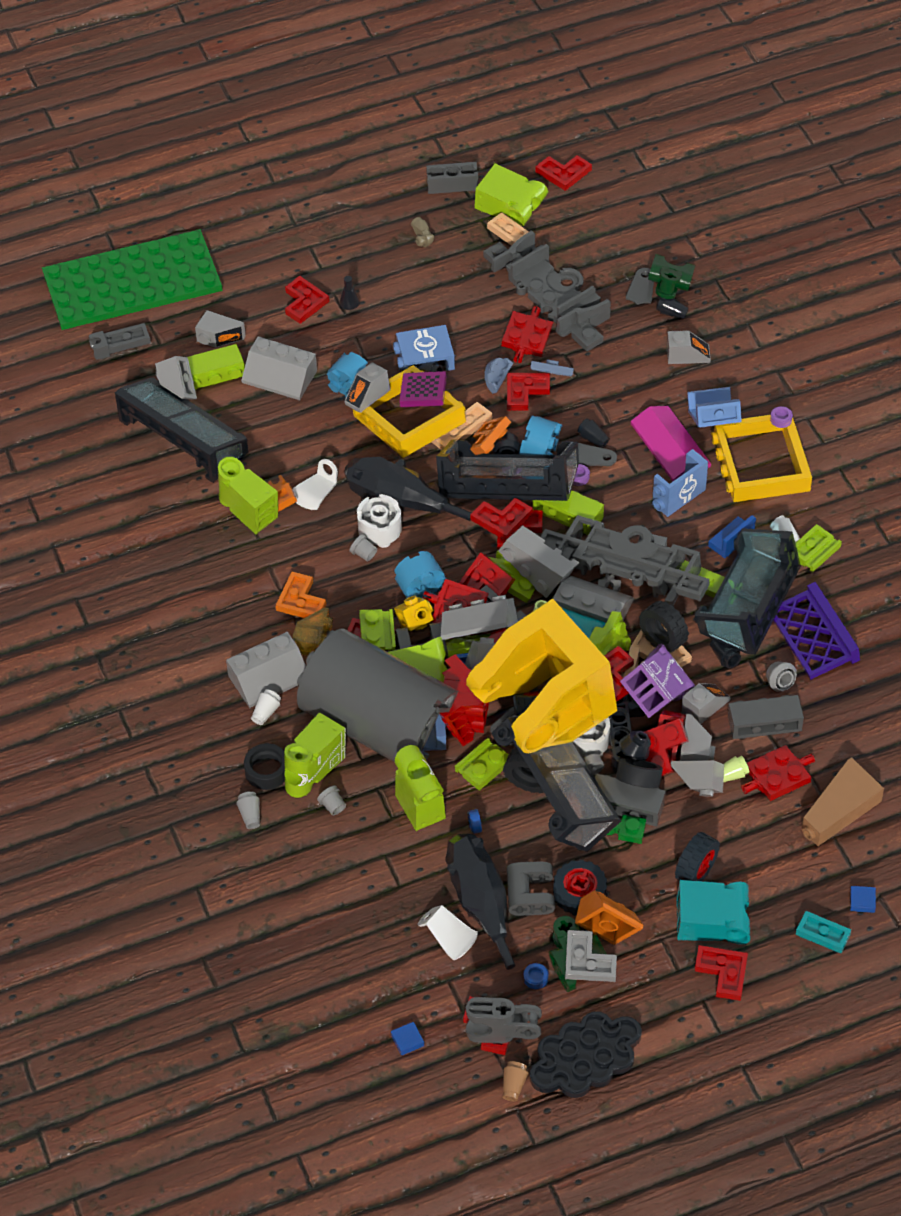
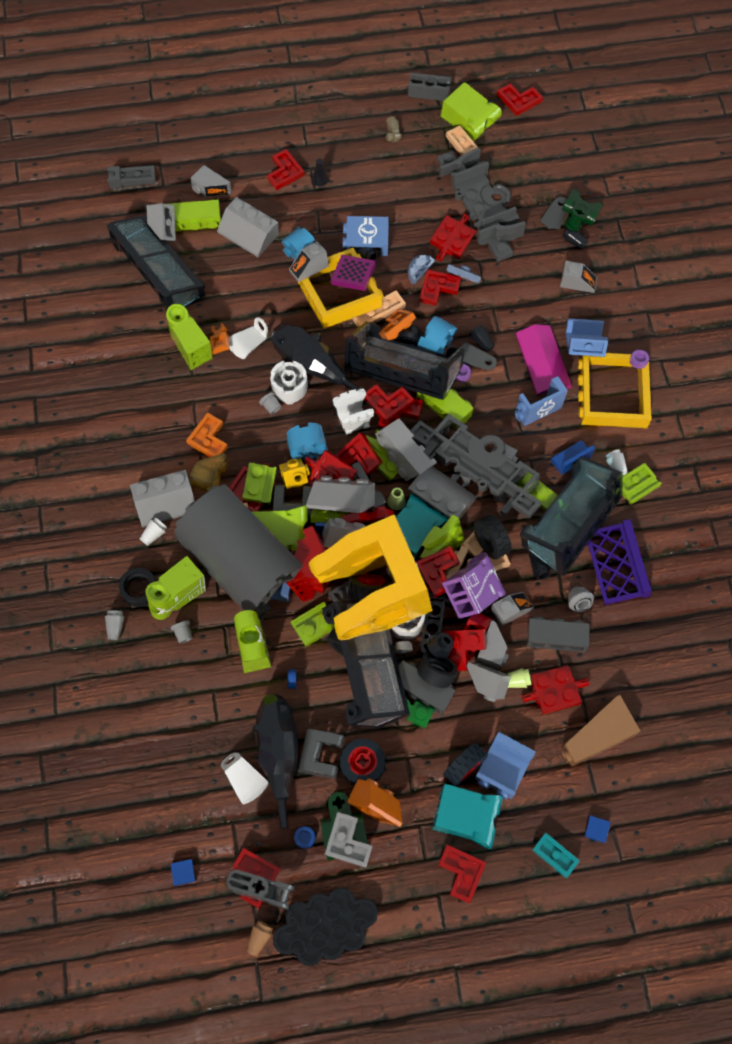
camera: 10 degrees right, 15 degrees up
green plate [42,229,223,330] -> none
none -> white piece [333,389,374,435]
none -> medium blue panel [475,732,536,800]

